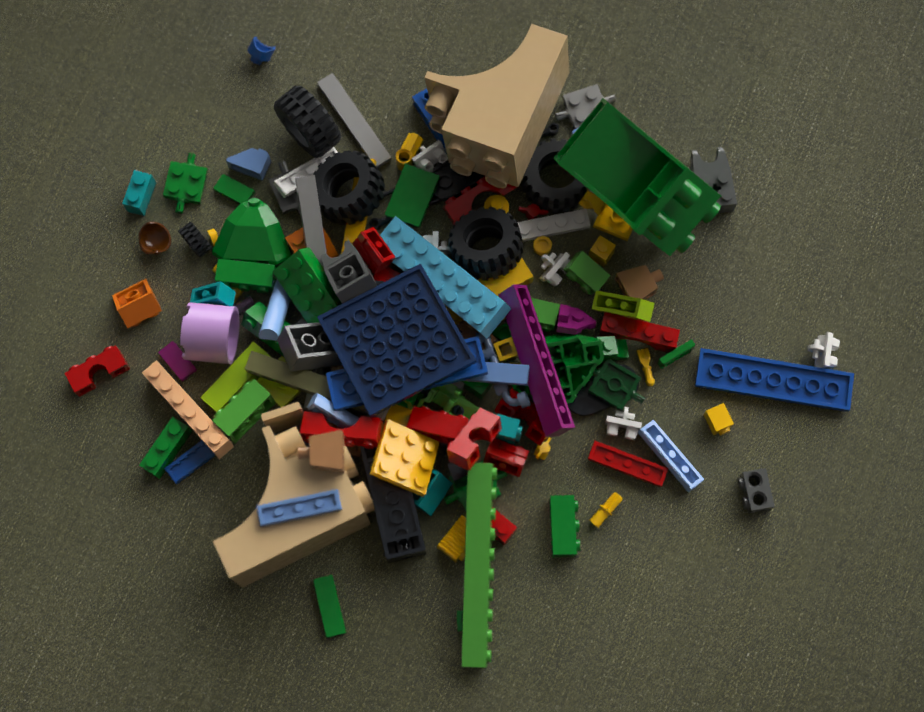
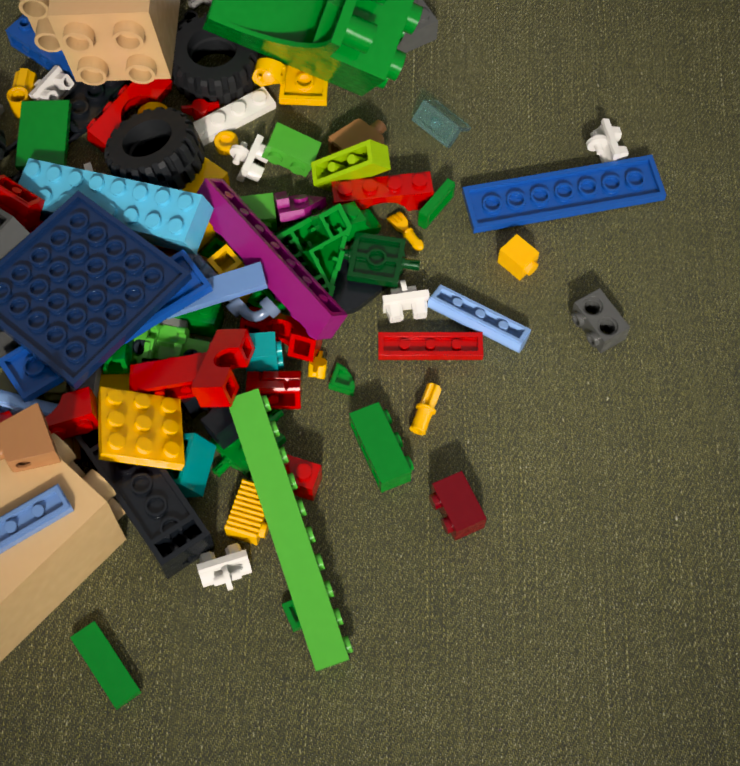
camera: 25 degrees left, 10 degrees down
yellow brick [589,235,616,267] -> none
none -> white hips [196,543,252,591]
none -> green tile [328,363,355,396]
none -> clear light blue panel [412,100,471,148]
none -> dark red brick [429,471,487,541]

